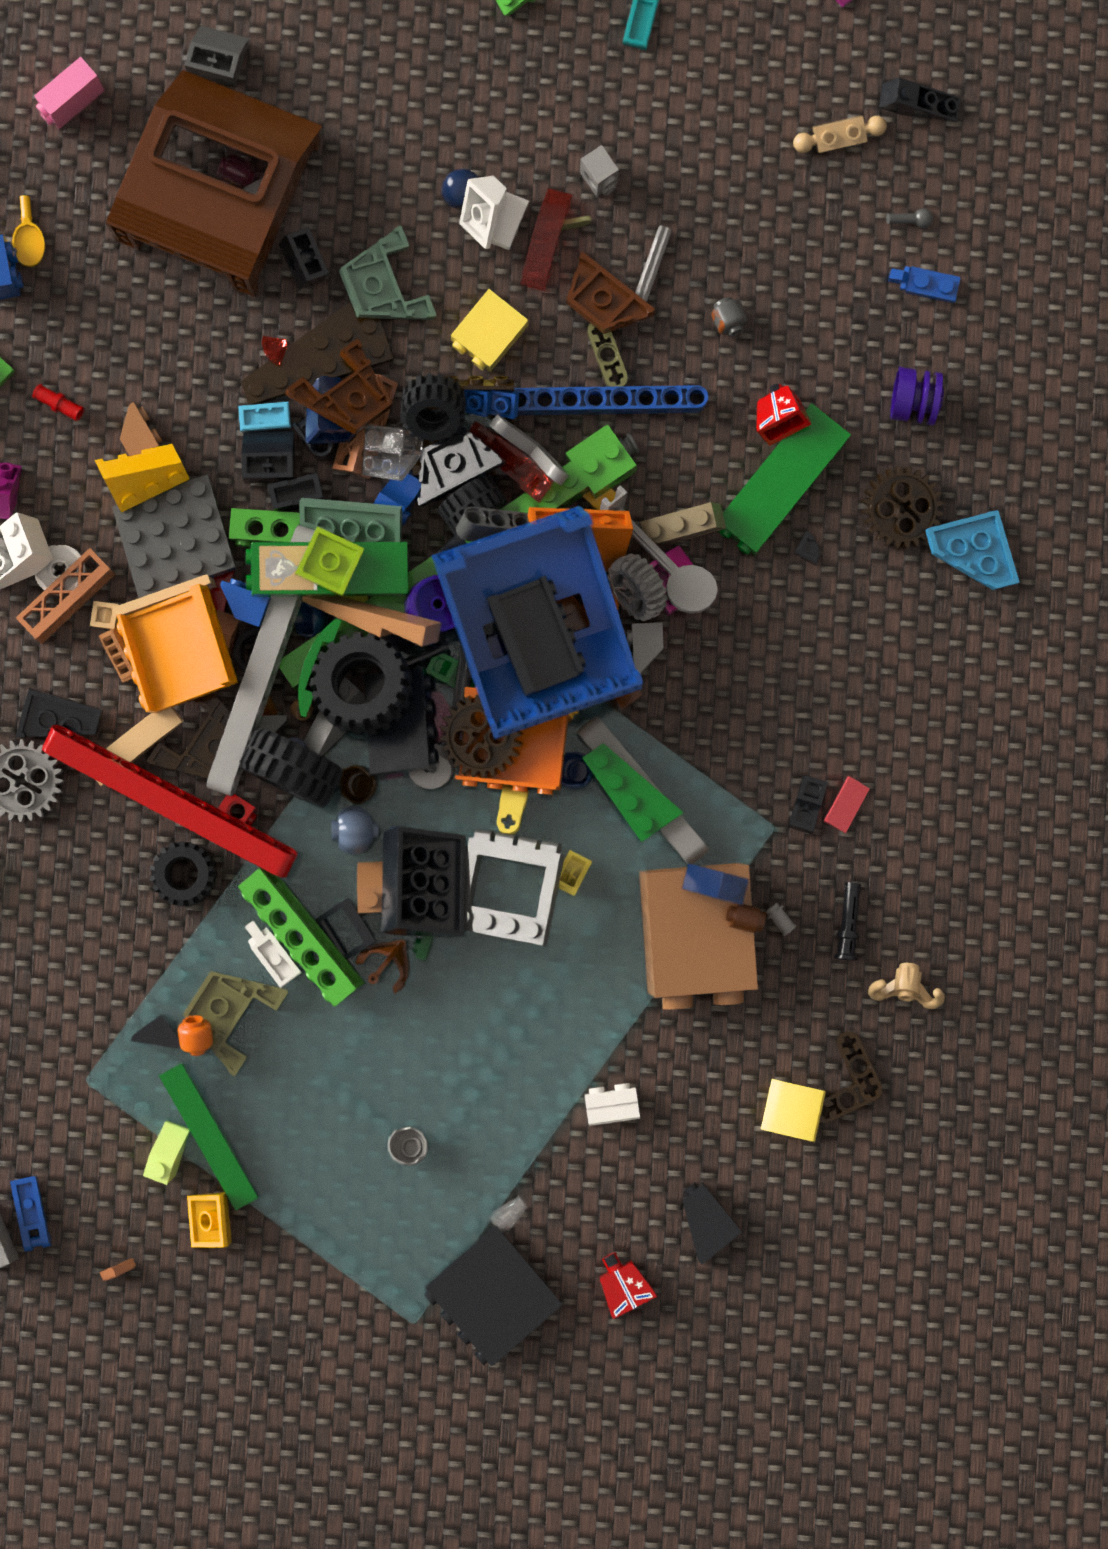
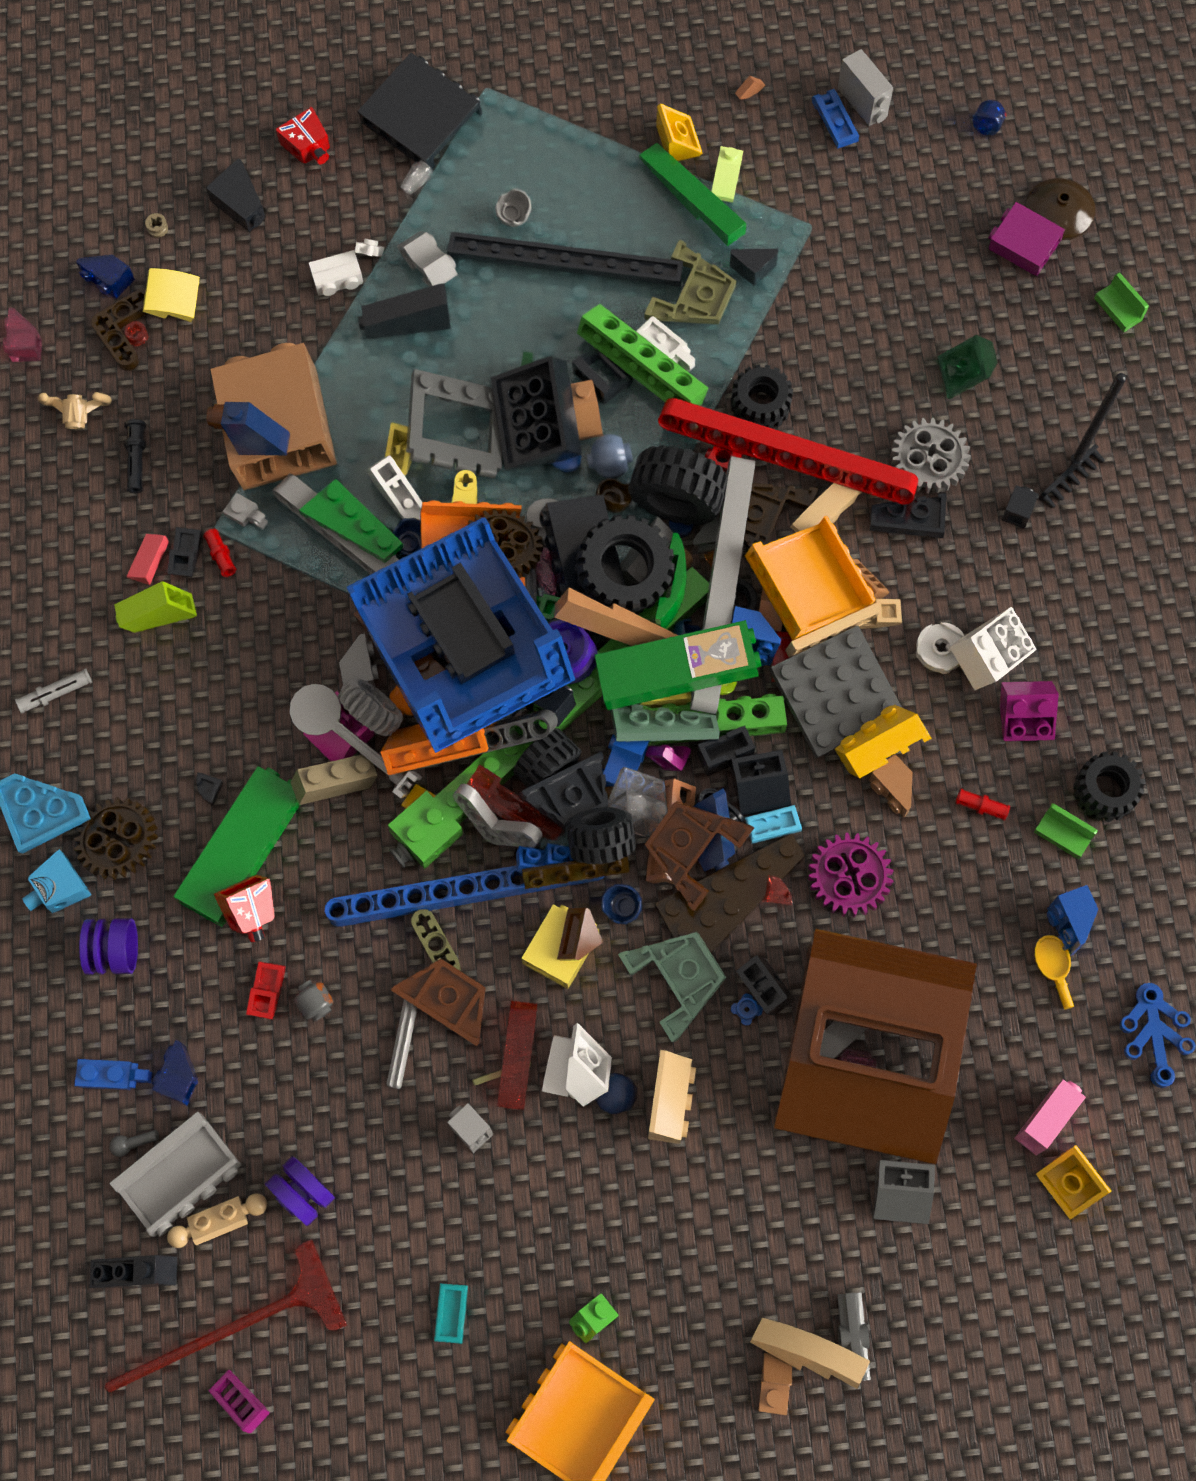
camera: 175 degrees right, 15 degrees down
nougat fence [16,548,116,644] -> none
orange head [178,1015,213,1056] -> none
lime plate [295,526,364,596] -> none
reddish brown helmet [355,940,410,994] -> none
light grey pin [765,902,796,936] -> none
none -> clear pink slope [3,308,42,362]
none -> light grey pin [15,668,93,714]
none -> dark azure torso [22,849,92,913]
none -> clear blue slope [76,254,135,299]
none -> clear red piece [105,1240,347,1392]
none -> light grey panel [110,1112,241,1237]
none -> lime slope [114,581,197,633]
none -> clear red bush [125,321,148,346]
none -> dark tan bush [145,213,168,238]
none -> clear blue slope [152,1040,198,1106]
none -> red pin [203,529,237,577]
none -> light grey plate [223,493,268,530]
none -> red slope [246,961,286,1019]
none -> dark purple wheel [265,1155,335,1226]
none -> white plate [355,239,385,256]
none -> black slope [358,283,451,339]
none -> white slope [365,455,422,520]
none -> light grey brick [397,231,458,287]
none -> black plate [447,232,683,287]
none -> reddish brown slope [557,908,603,961]
none -> dark blue hair [601,884,642,924]
none -> magenta bracket [645,745,691,771]
none -> tan slope [648,1050,696,1144]
none -> blue plate [731,994,763,1026]
none -> magenta gear [808,832,893,917]
none -> yellow slope [1036,1145,1111,1220]

